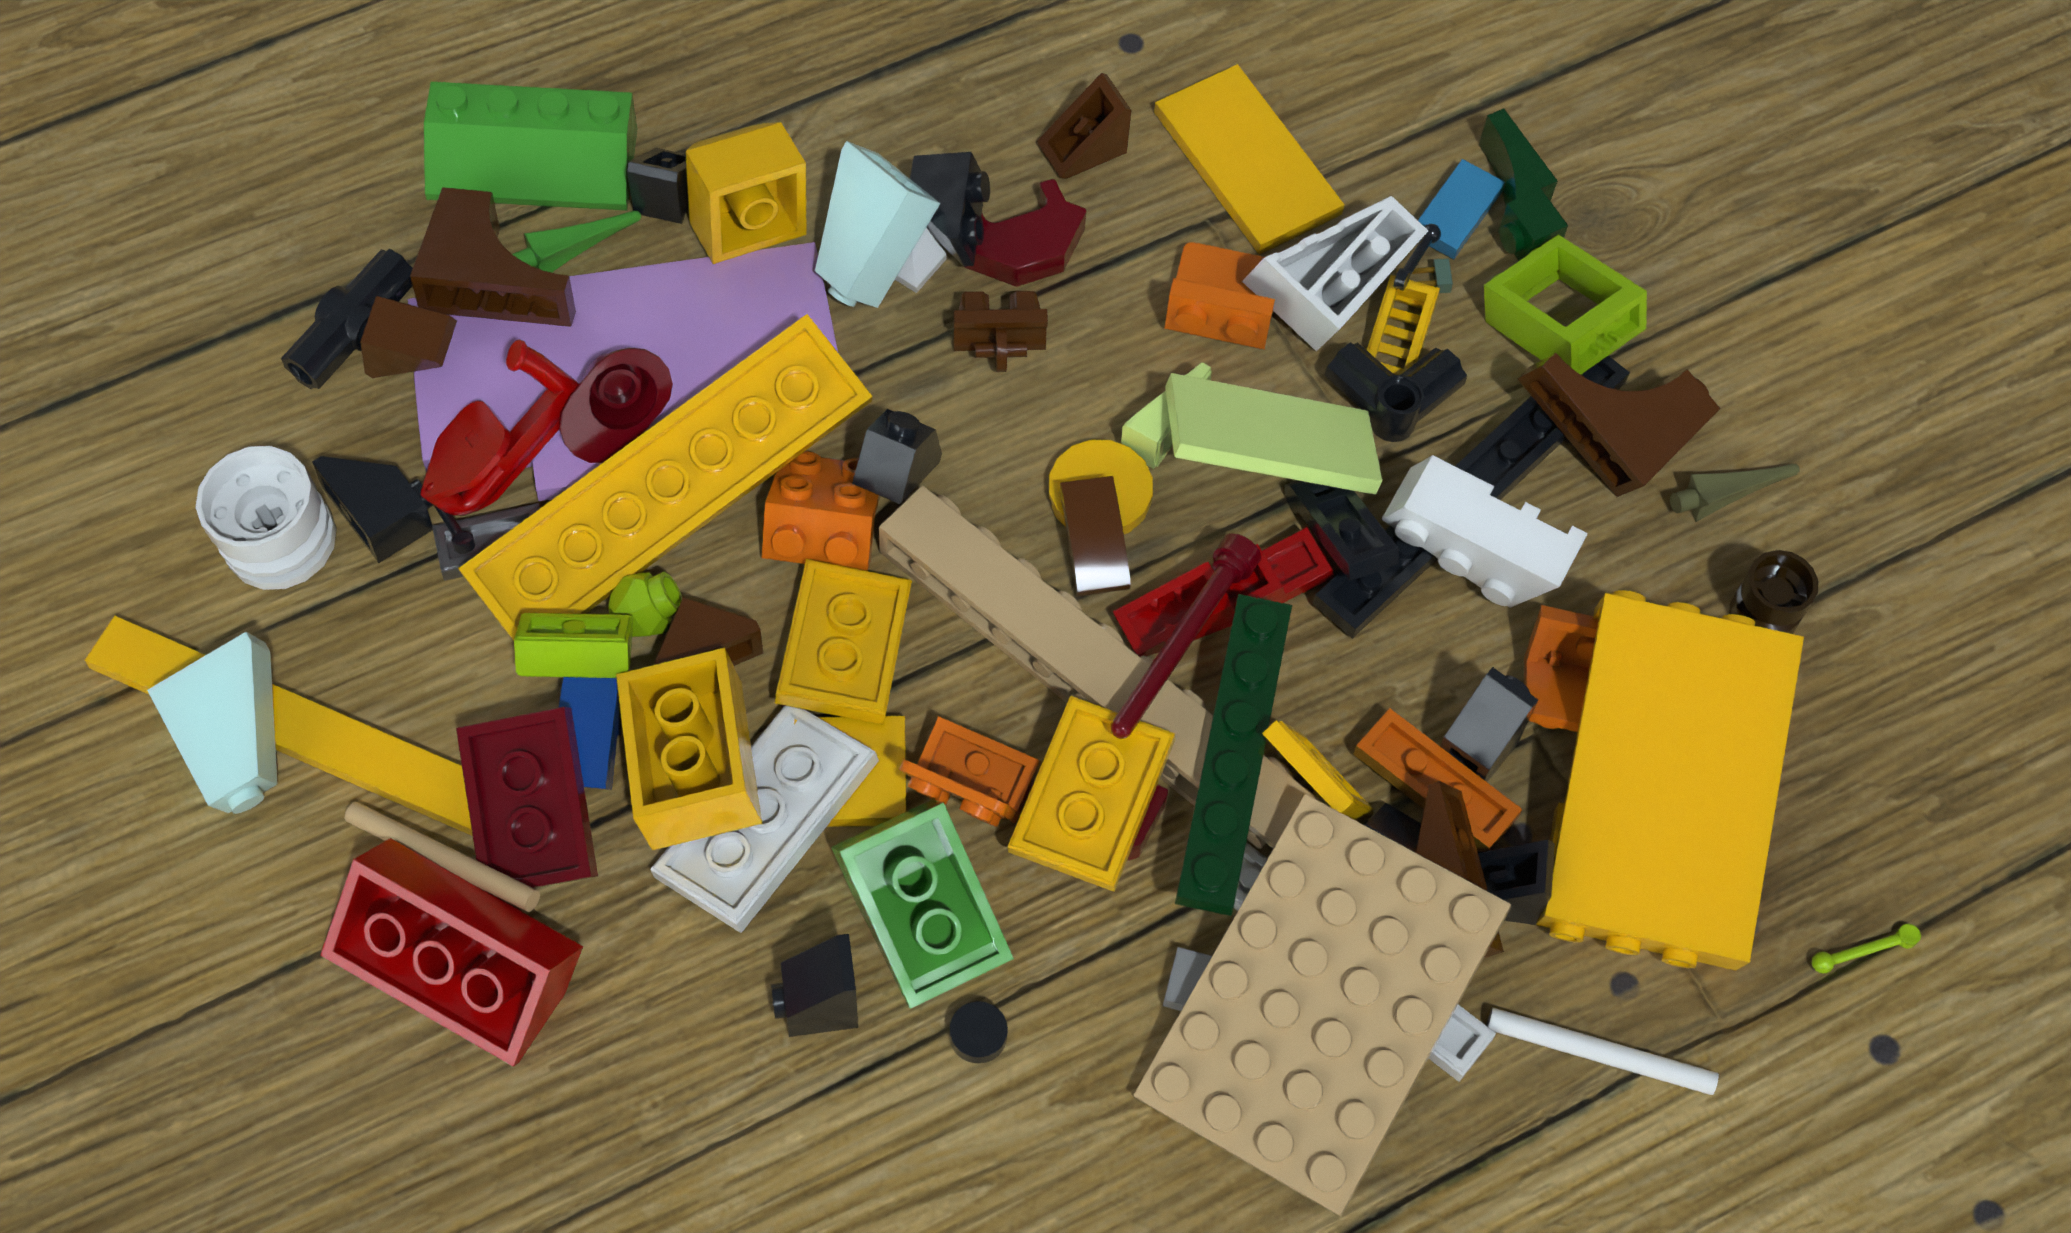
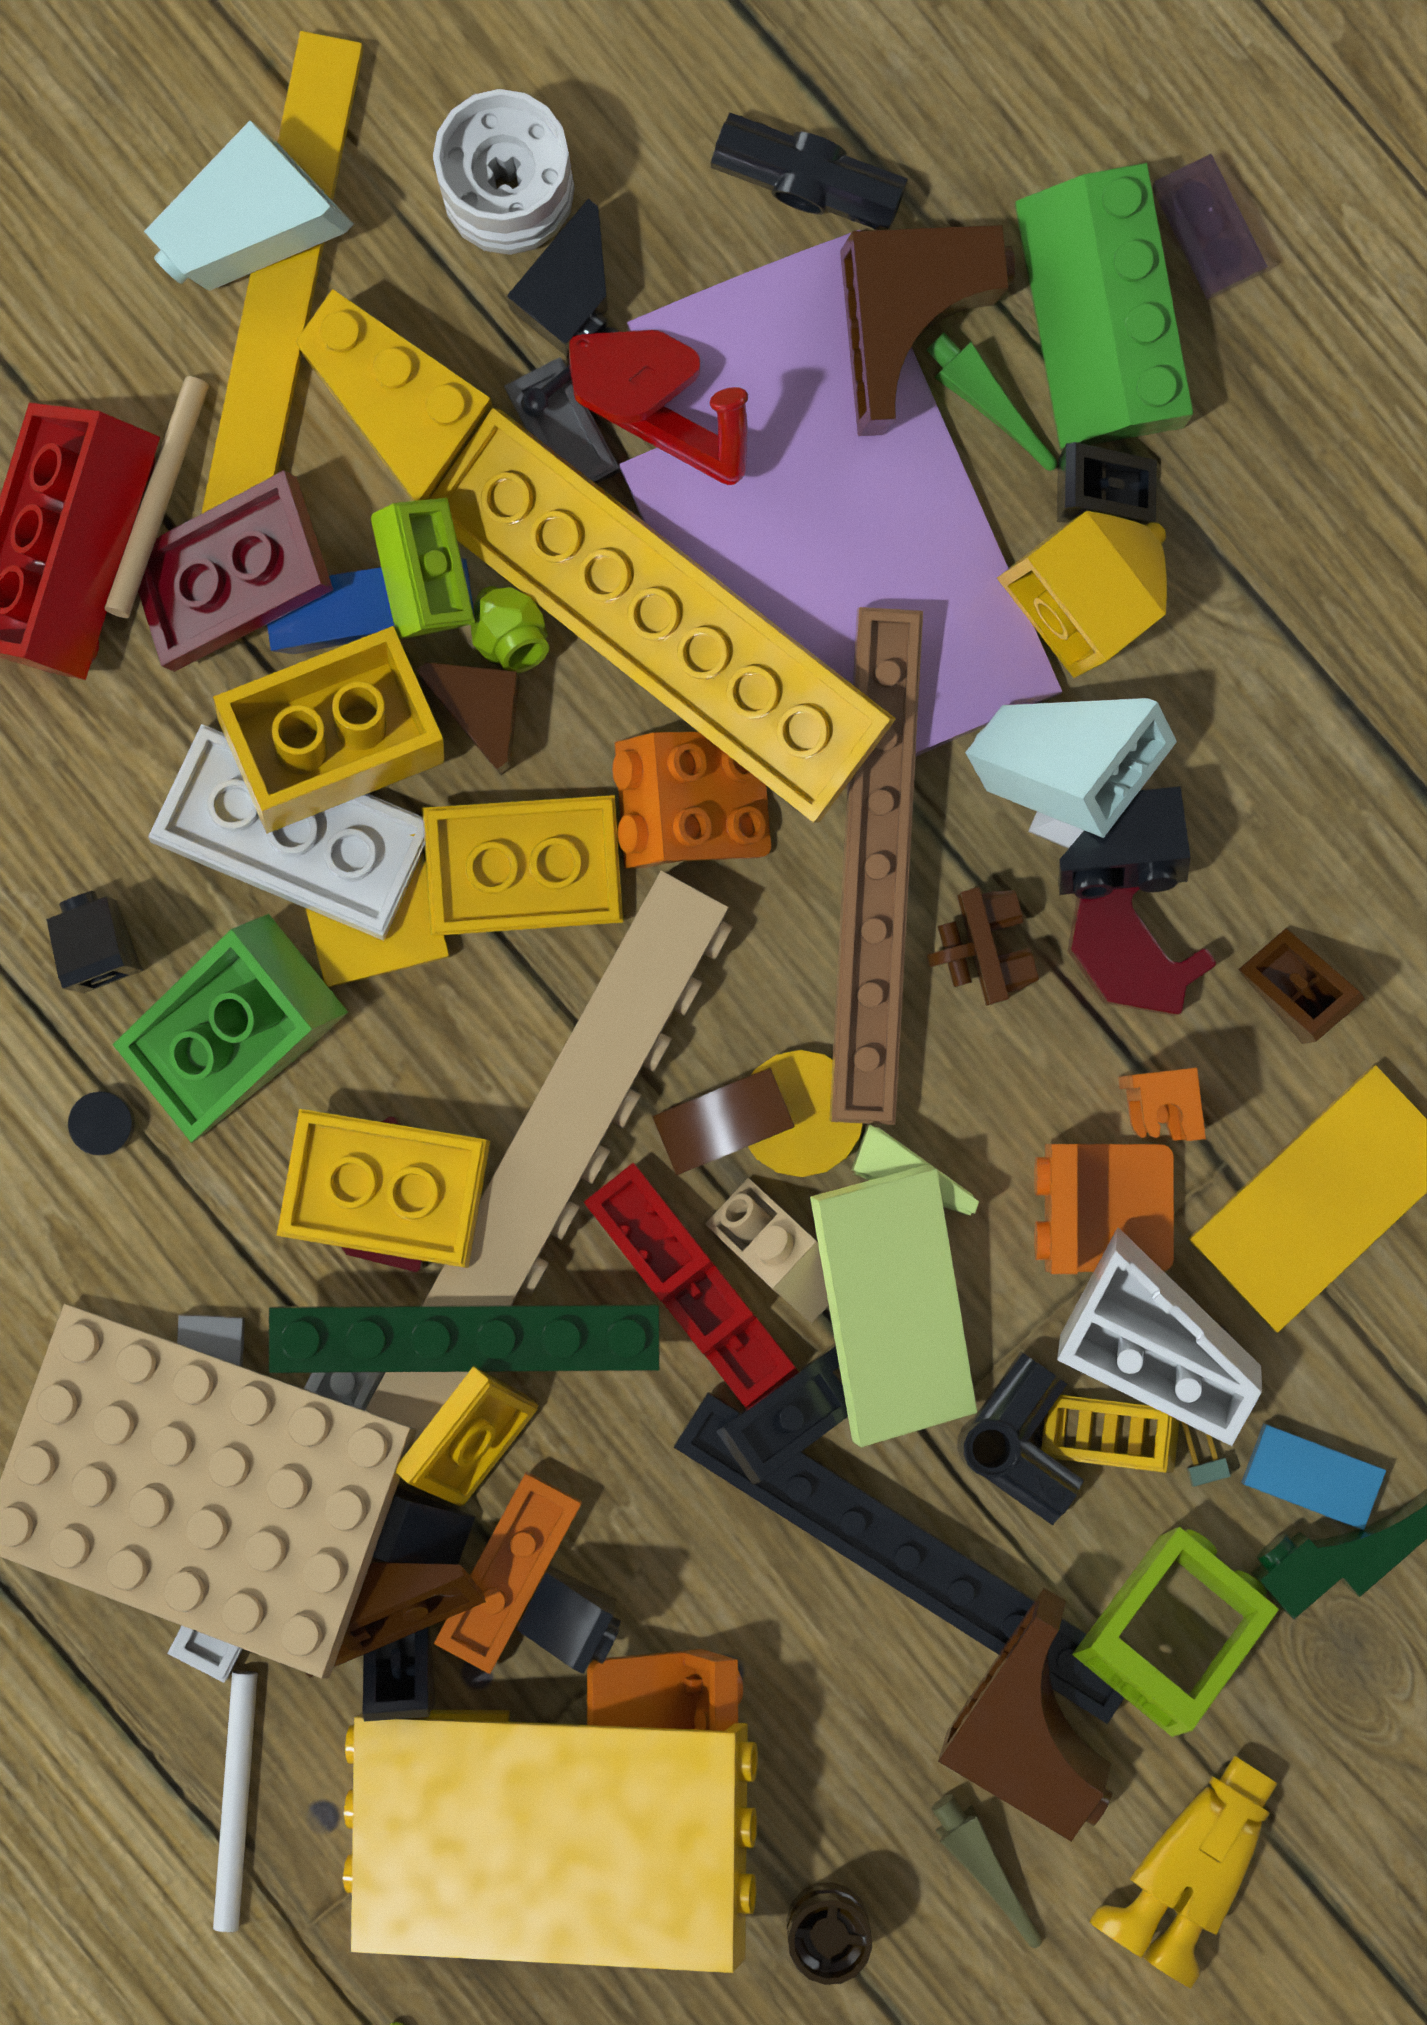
camera: 80 degrees right, 25 degrees up
reddish brown slope [361,296,457,378] -> none
dark red piece [560,348,673,463] -> none
black slope [852,409,942,504] -> none
orange bracket [899,716,1042,827] -> none
dark red piece [1110,533,1261,739] -> none
white wedge [1382,455,1588,608] -> none
black hinge [1393,224,1441,291] -> none
none -> yellow wedge [296,289,493,501]
none -> tan slope [705,1178,829,1324]
none -> medium nougat tile [829,607,923,1125]
none -> yellow piece [1089,1756,1278,1989]
none -> orange hinge [1118,1068,1206,1141]
none -> clear purple plate [1152,154,1268,300]

